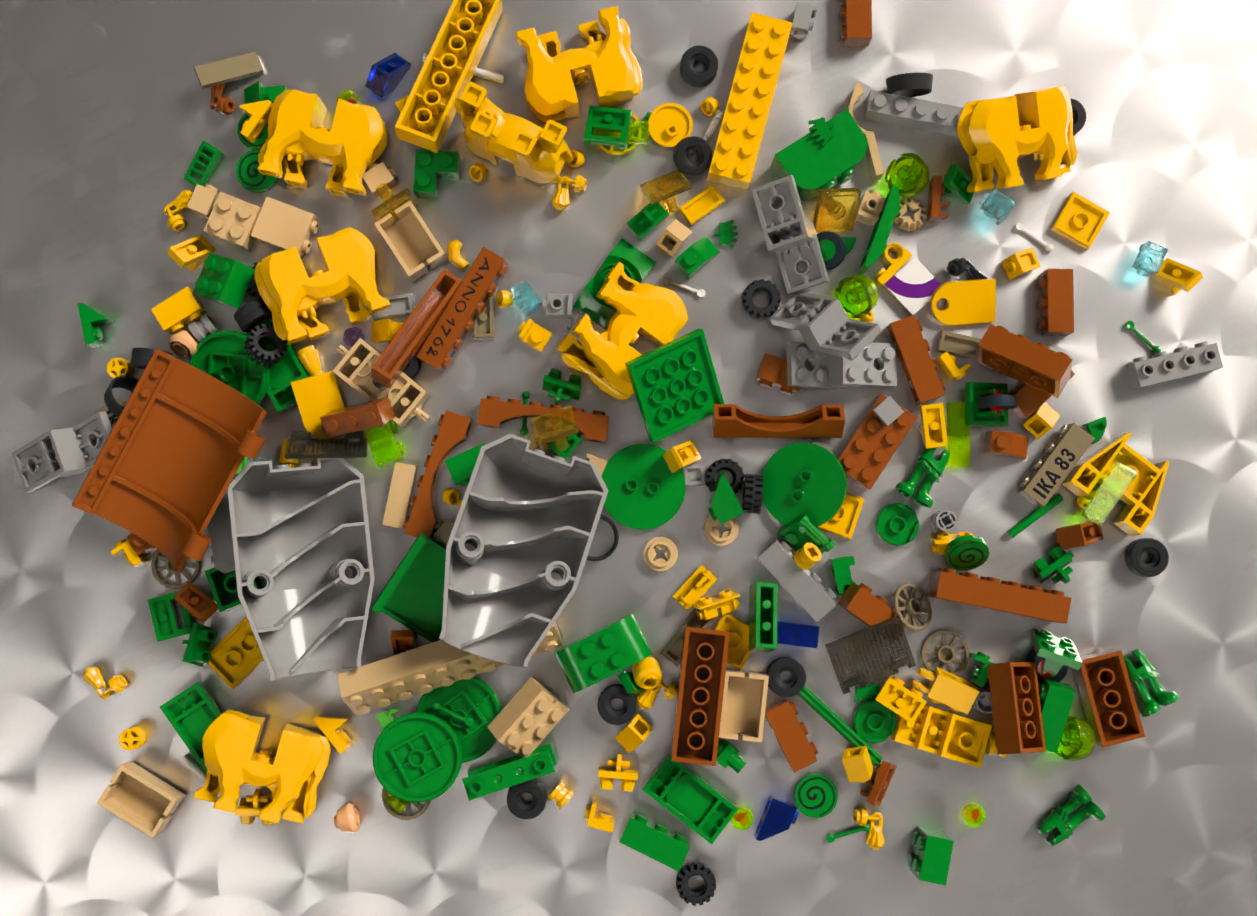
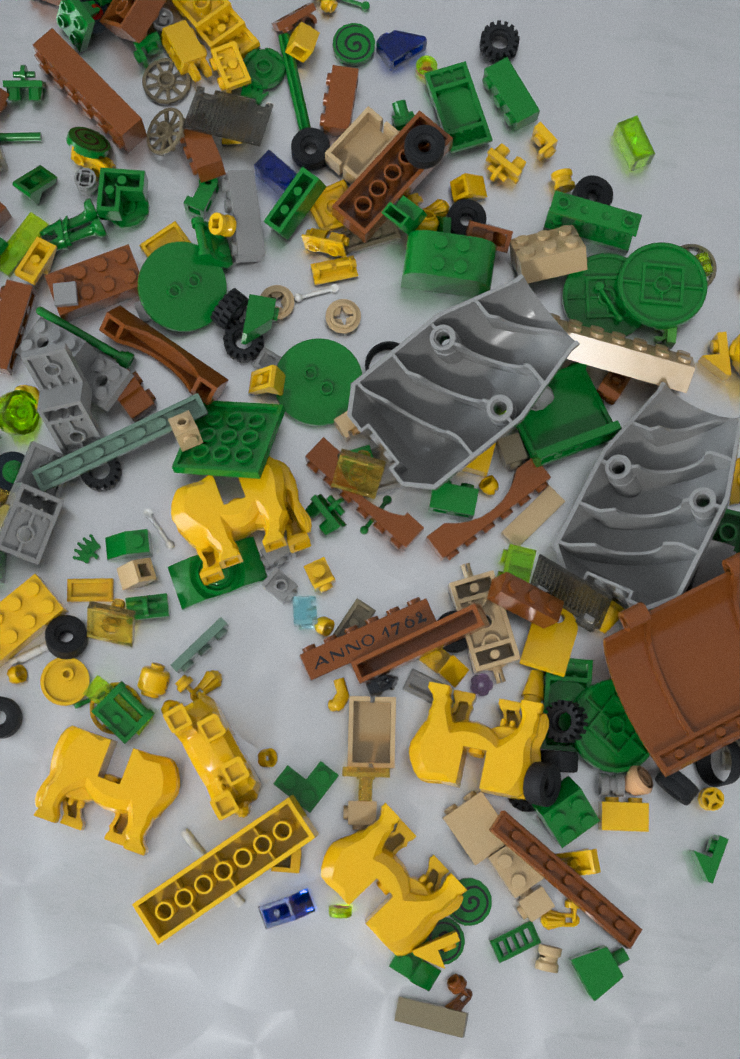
camera: 145 degrees left, 5 degrees down
none -> green slope [12,165,58,205]
none -> sand green plate [32,393,208,492]
none -> green piece [36,307,135,369]
none -> green brick [96,168,148,221]
none -> yellow head [137,662,170,698]
none -> tan brick [168,410,203,452]
none -> sand green plate [171,617,229,673]
none -> white hinge [294,284,339,302]
none -> black piece [366,674,398,697]
none -> green piece [381,195,427,235]
none -> black tyre [404,125,445,169]
none -> dark orange slope [465,220,513,253]
none -> dark orange tile [489,811,643,949]
none -> black tyre [523,762,561,807]
none -> tan wheel [534,944,562,973]
none -> green torso [568,945,630,1001]
none -> clear neon green brick [613,115,655,171]

